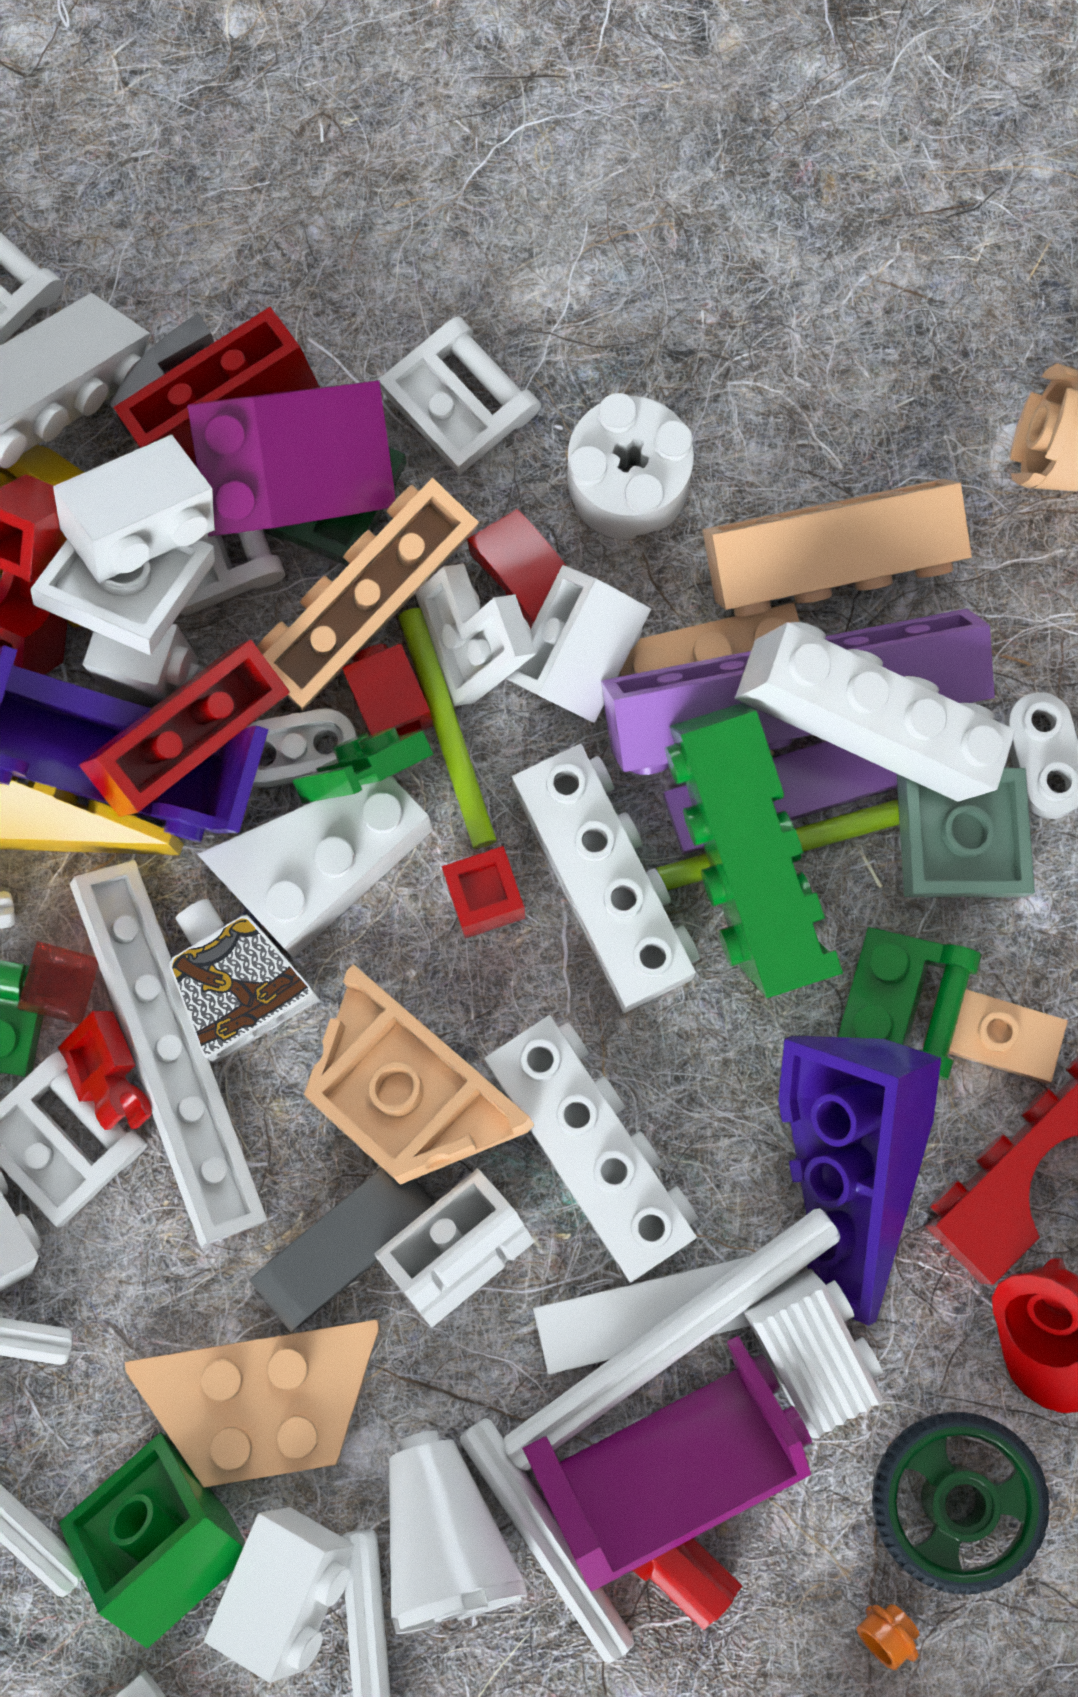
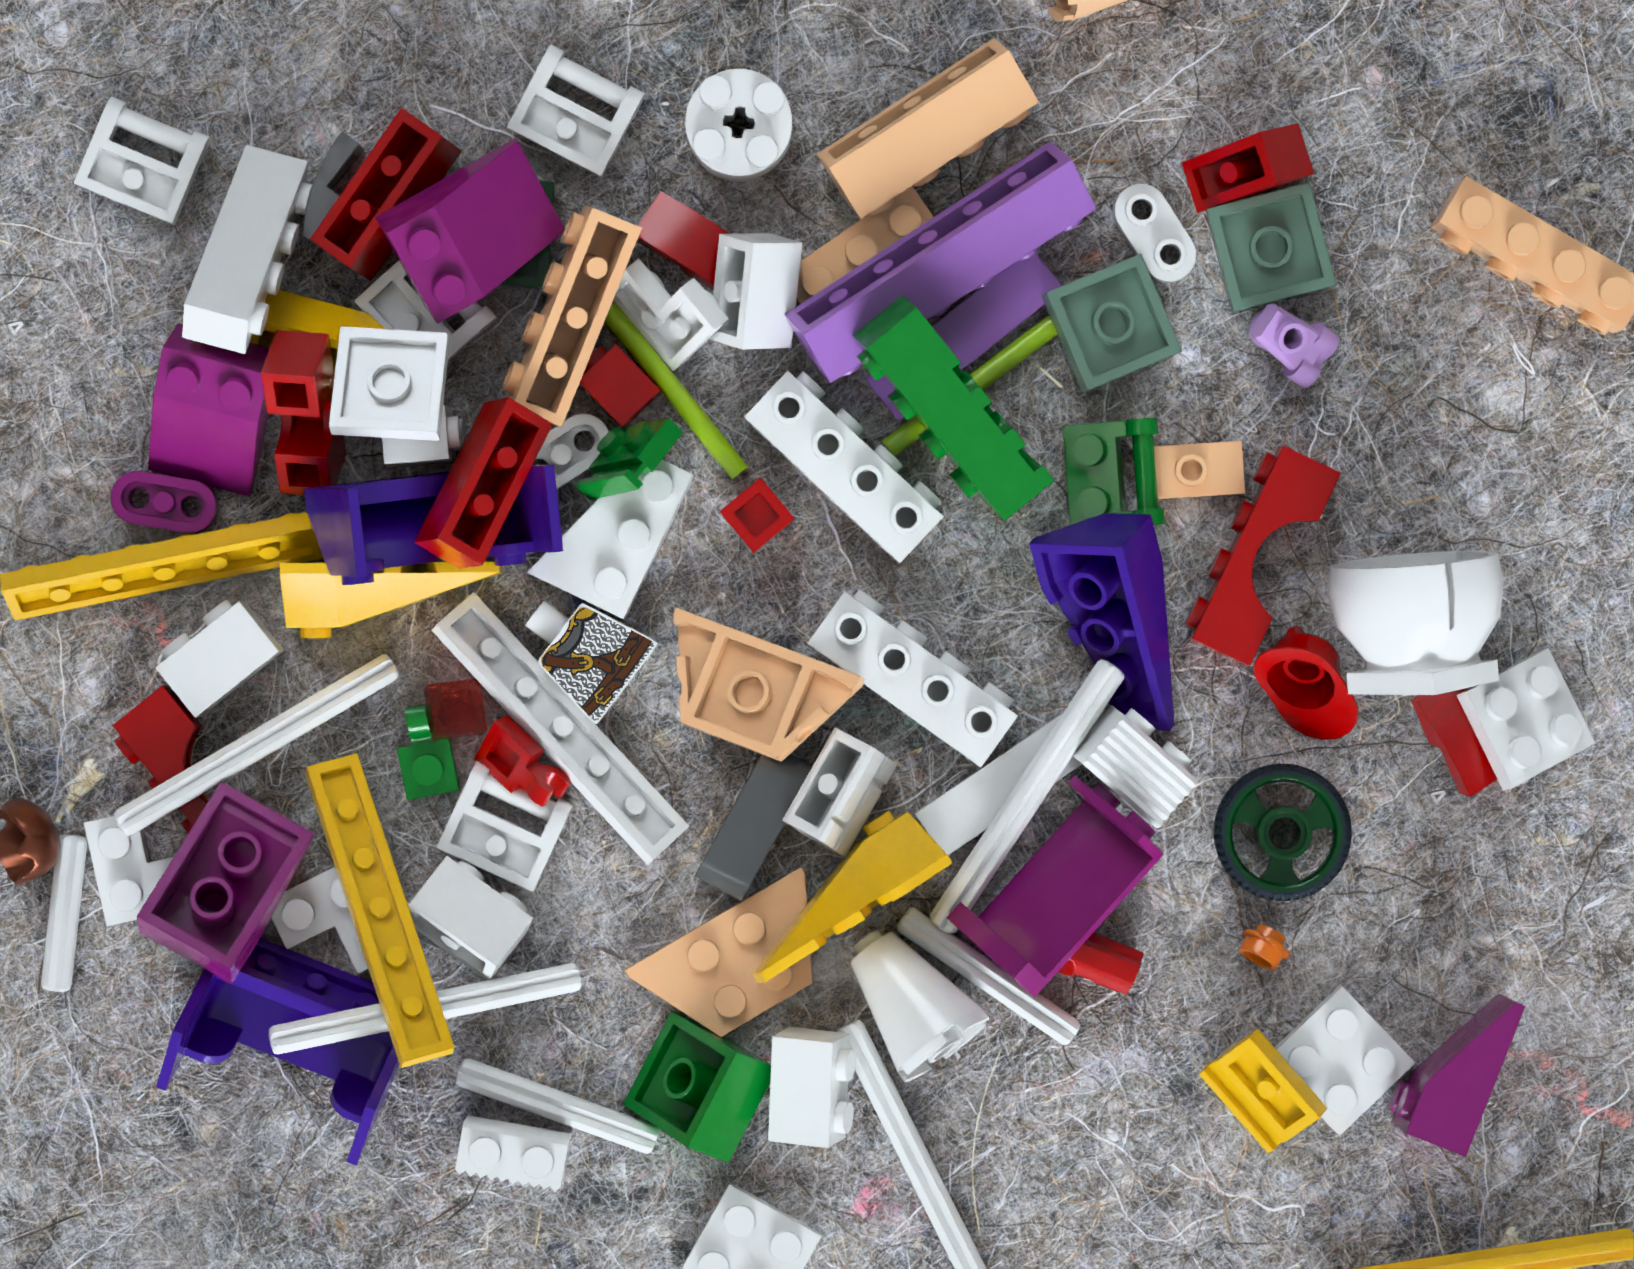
camera: 25 degrees left, 10 degrees up
white brick [53,435,215,583] -> none
white brick [735,622,1016,802] -> none
none -> yellow wedge [752,810,952,983]

